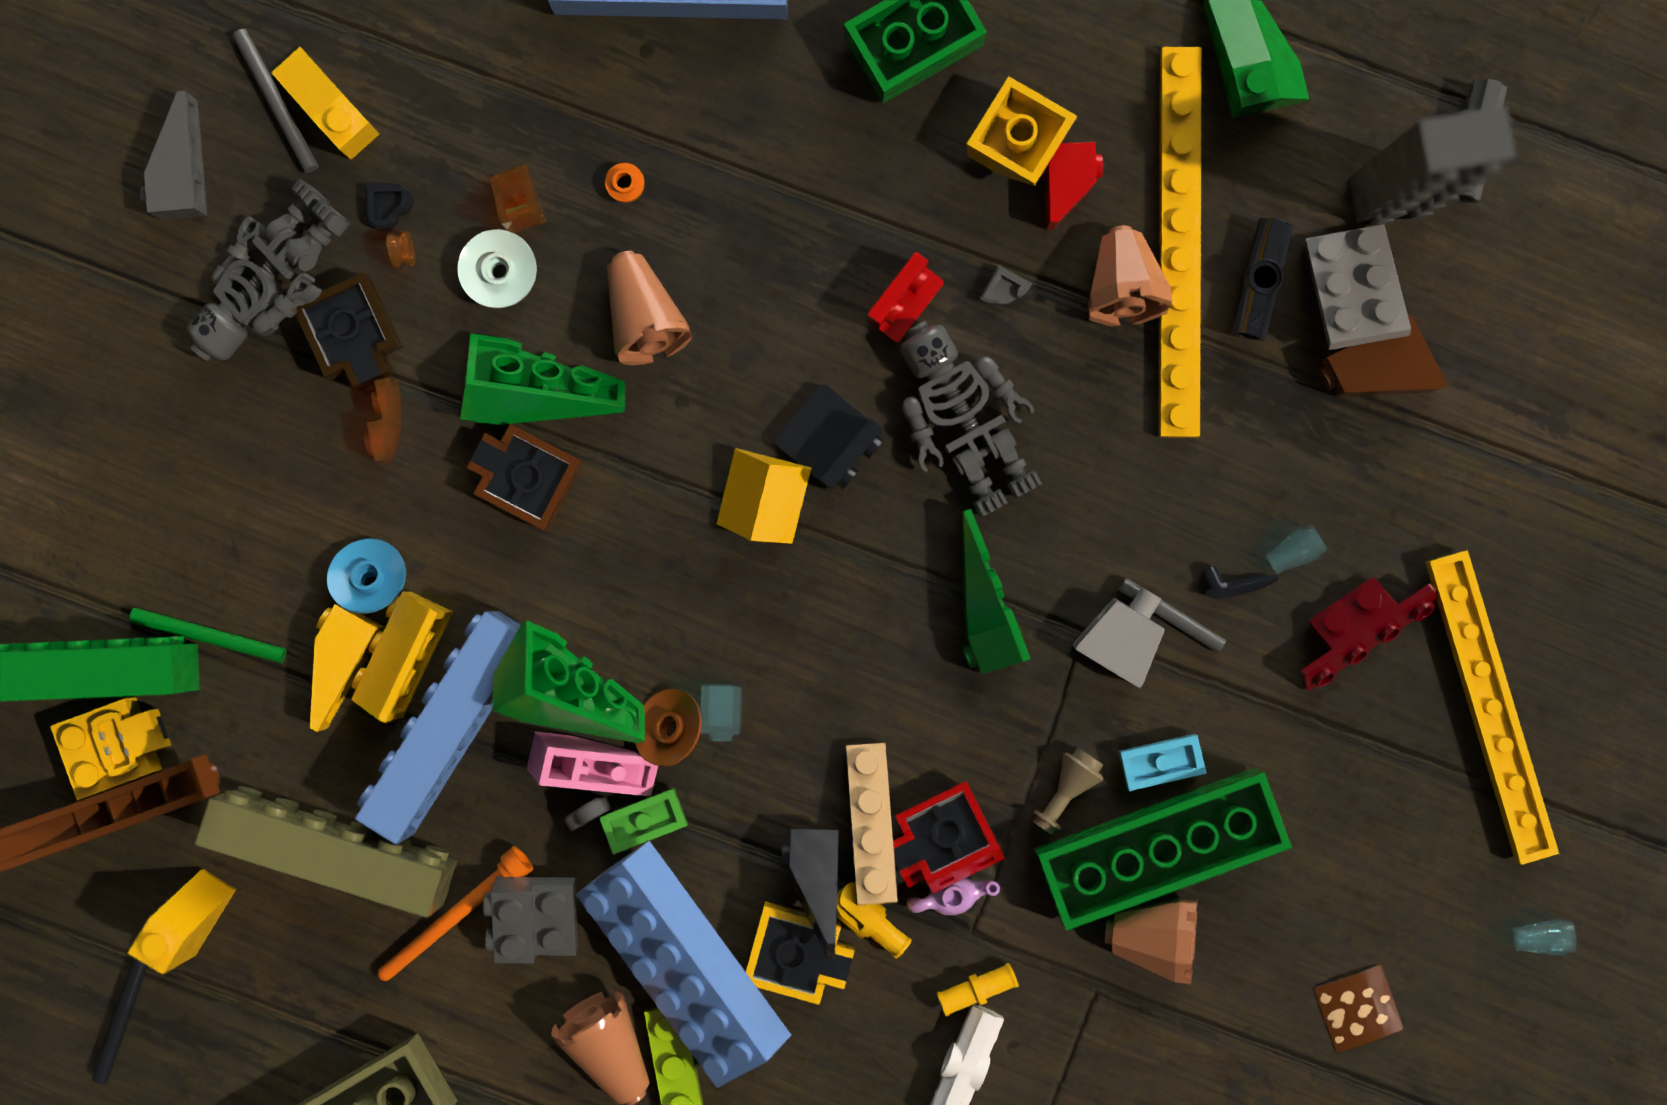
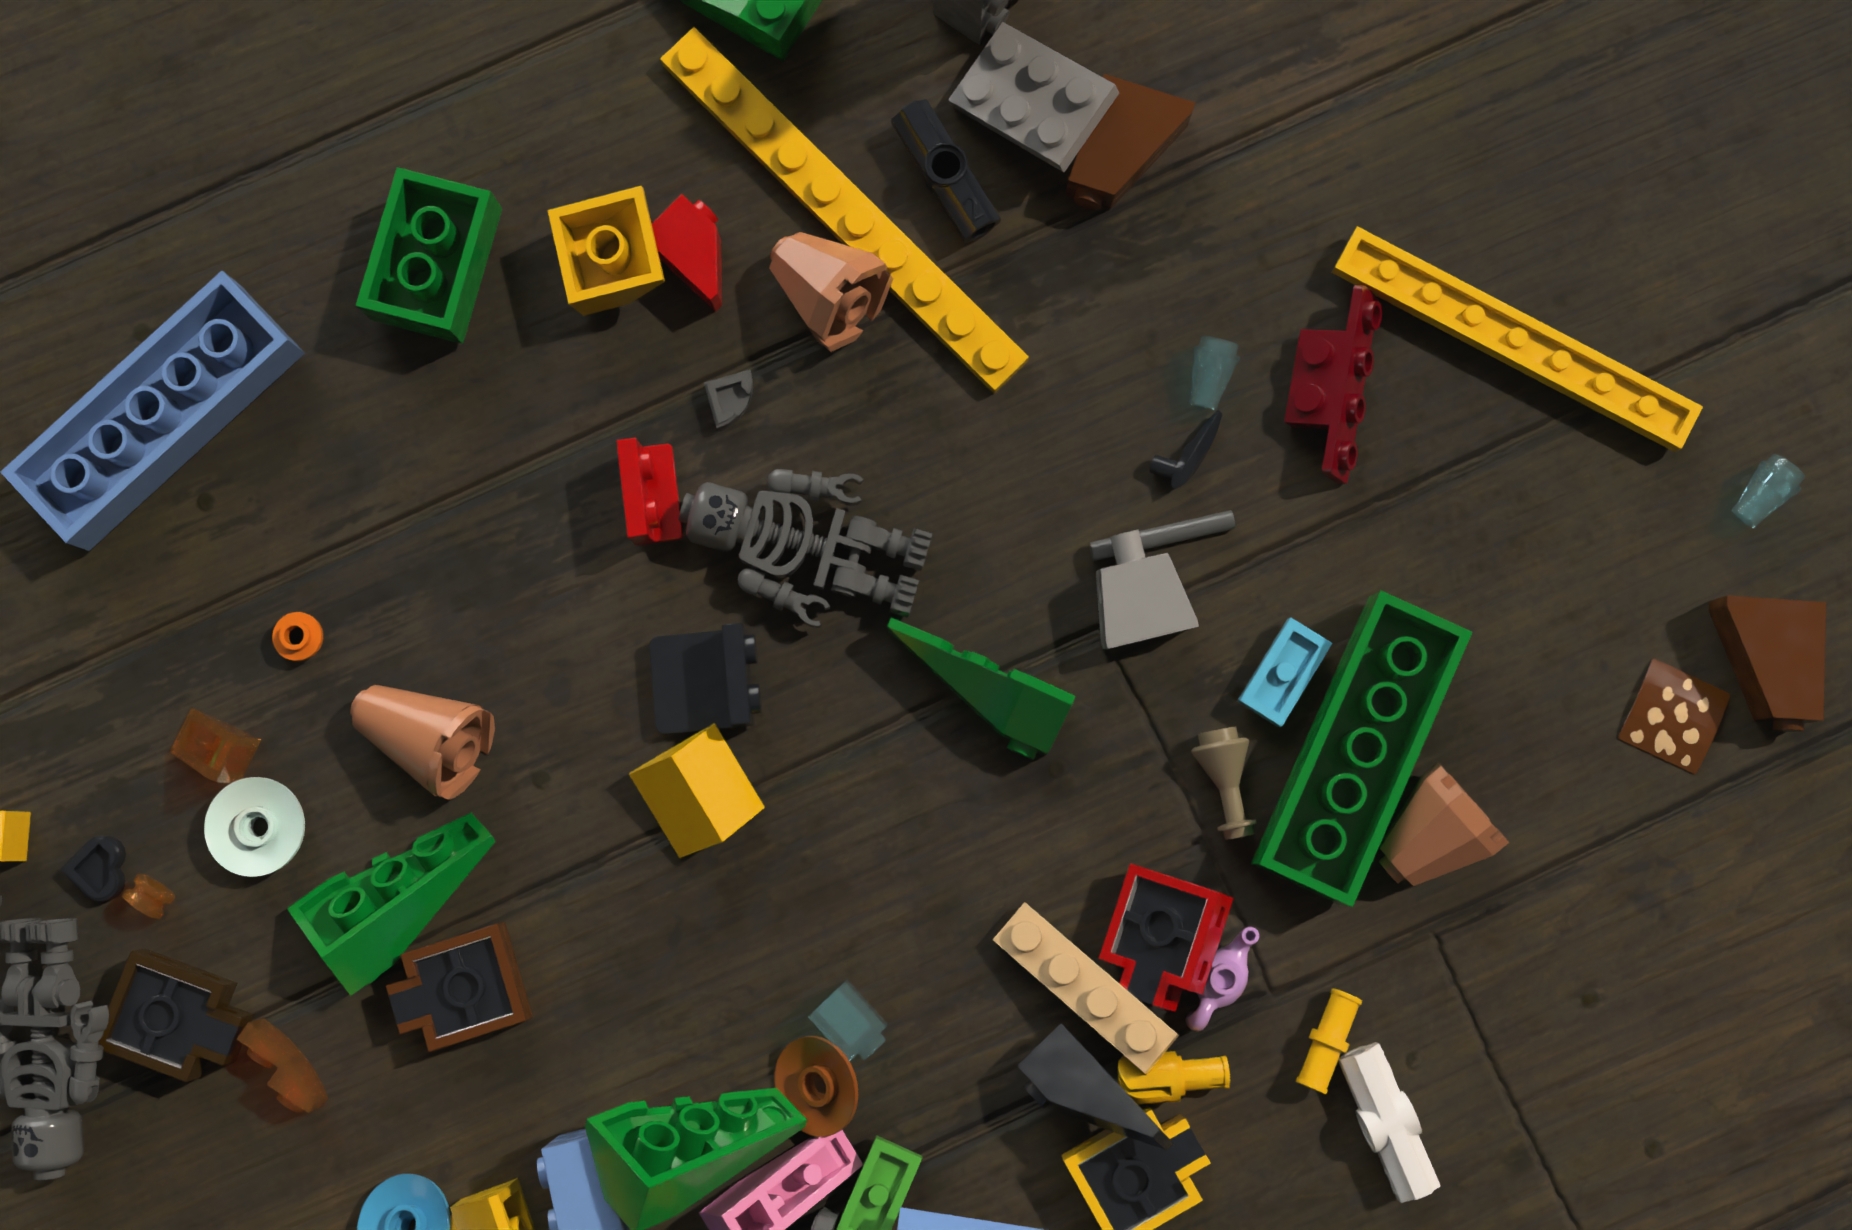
camera: 45 degrees left, 5 degrees down
none -> reddish brown slope [1709,595,1826,732]

